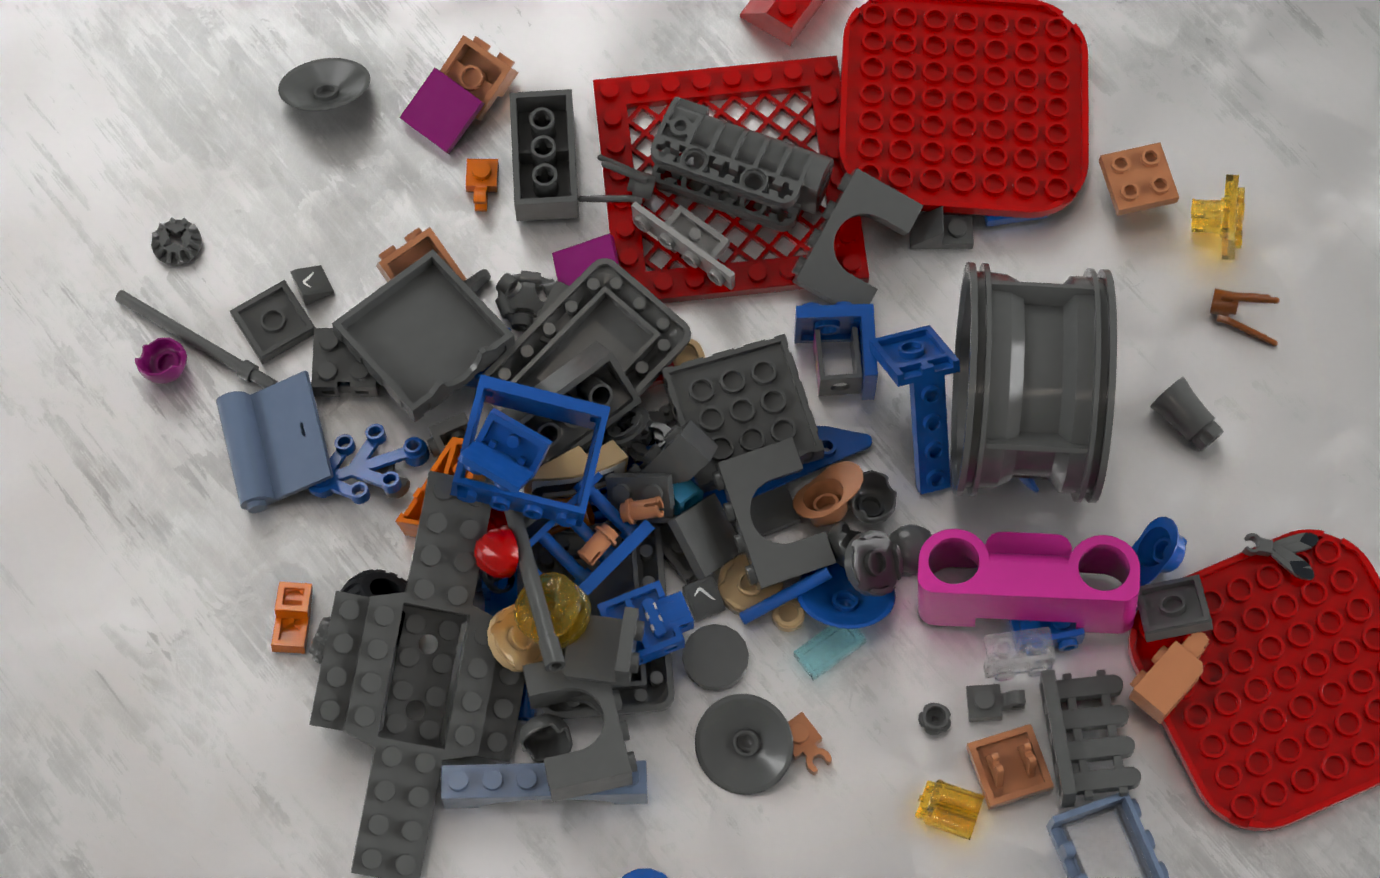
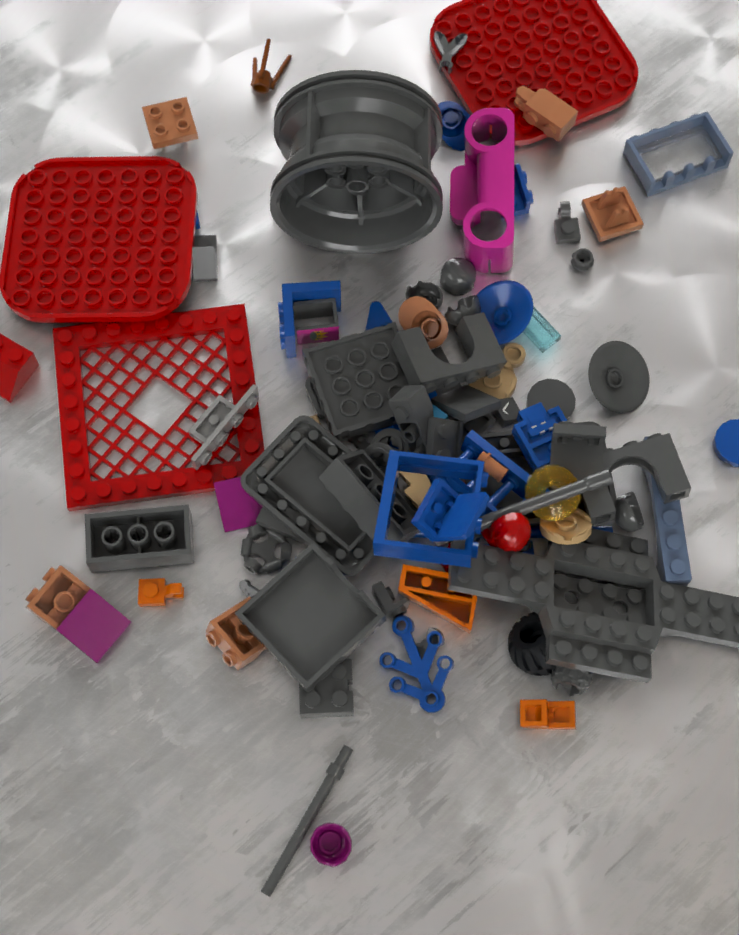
camera: 95 degrees left, 0 degrees up
dark grey gear [151,217,202,265] -> none
sand blue door [216,371,334,513] -> none
dark grey tile [230,280,316,364] -> none
dark grey hat [278,58,370,111] -> none
dark grey slope [290,265,334,306] -> none
dark grey plant [578,155,657,205] -> none
nougat pin [619,496,664,525] -> none
dark grey piece [651,97,834,232] -> none
blue bar [739,566,833,625] -> none
nougat plate [788,712,832,775] -> none
dark grey arch [791,168,924,305] -> none
dark grey tile [844,530,903,597] -> none
blue bracket [869,325,960,495] -> none
clear yellow piece [915,779,984,840] -> none
clear bracket [983,627,1056,681] -> none
dark grey fence [1039,669,1141,808] -> none
dark grey tile [1137,574,1213,642] -> none
clear yellow plate [1191,174,1245,260] -> none

